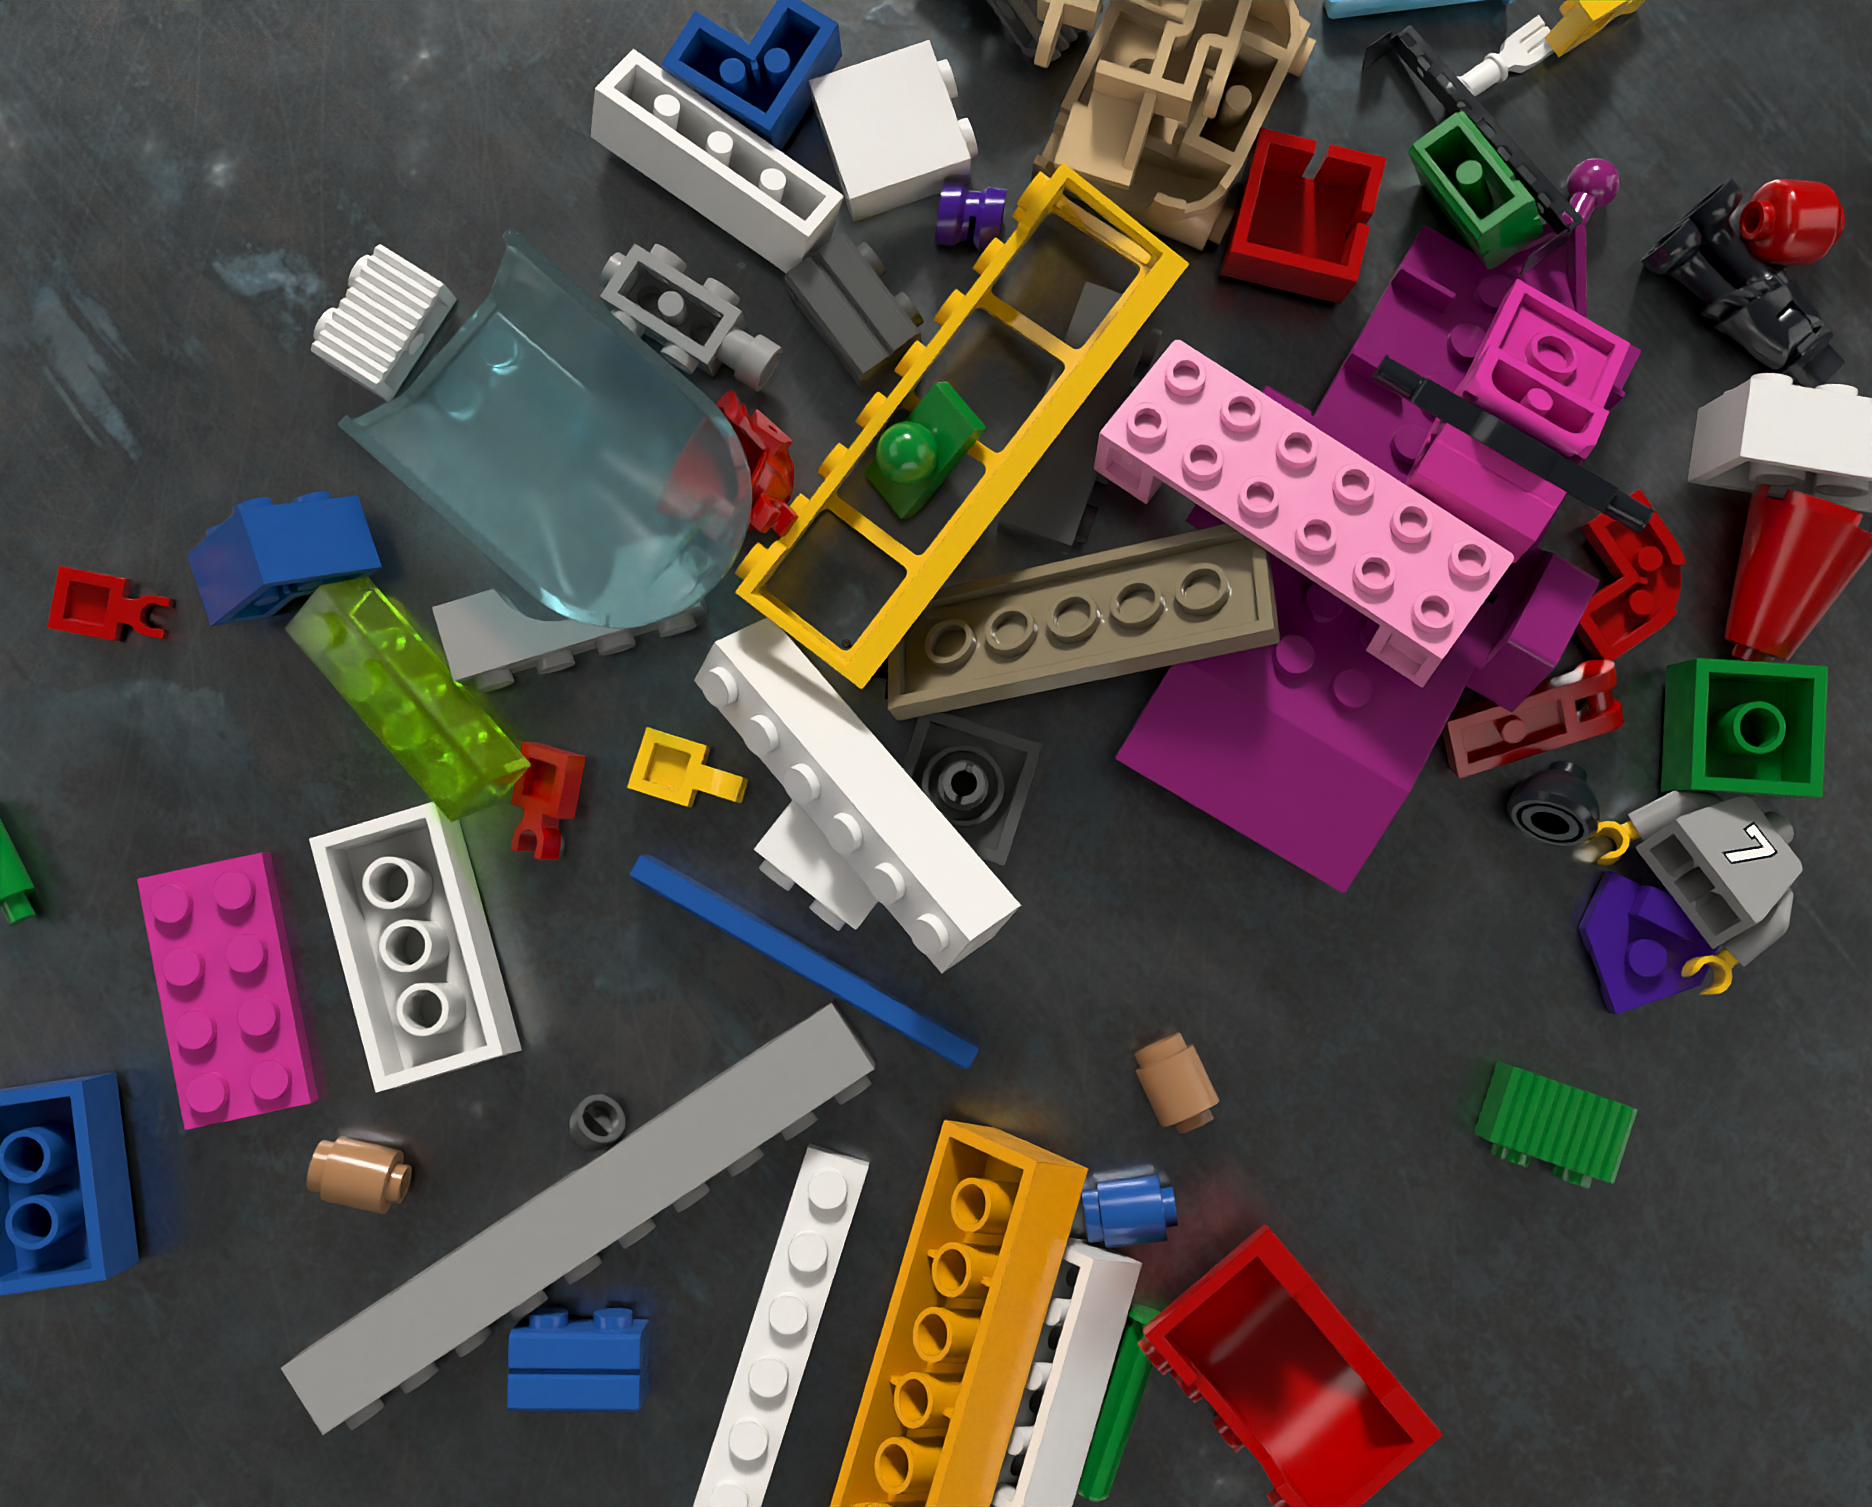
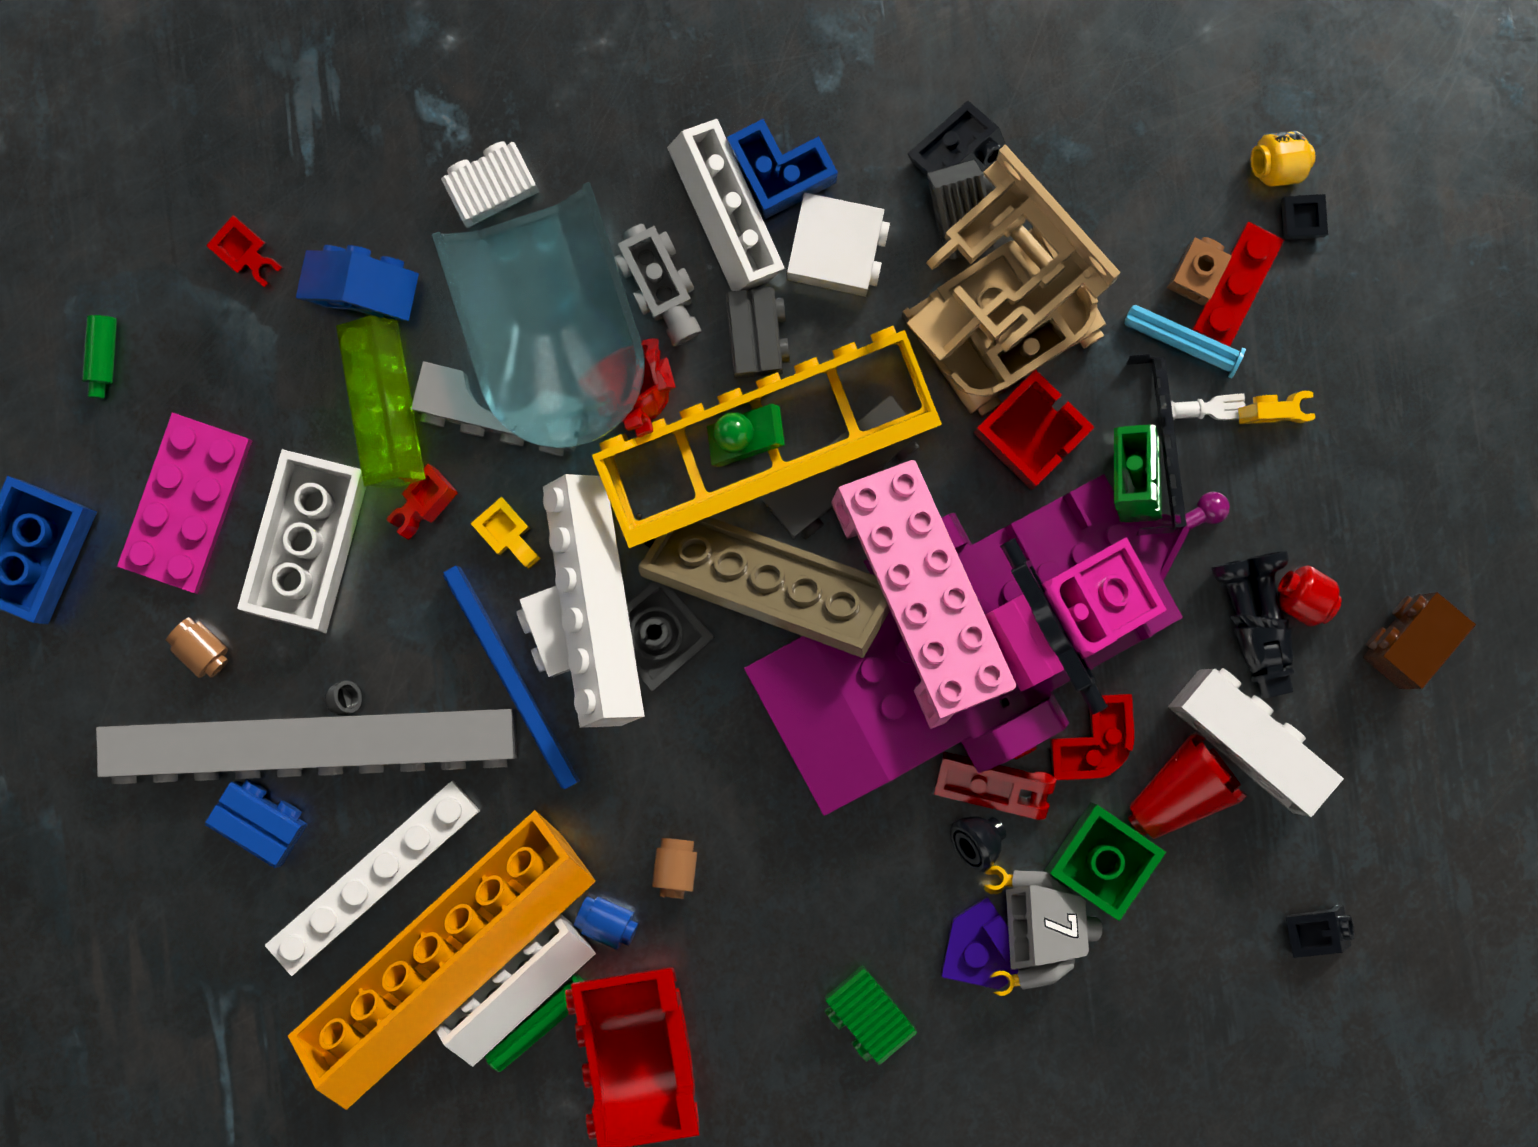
camera: 30 degrees right, 0 degrees up
dark purple wheel [935,179,1007,251] -> none

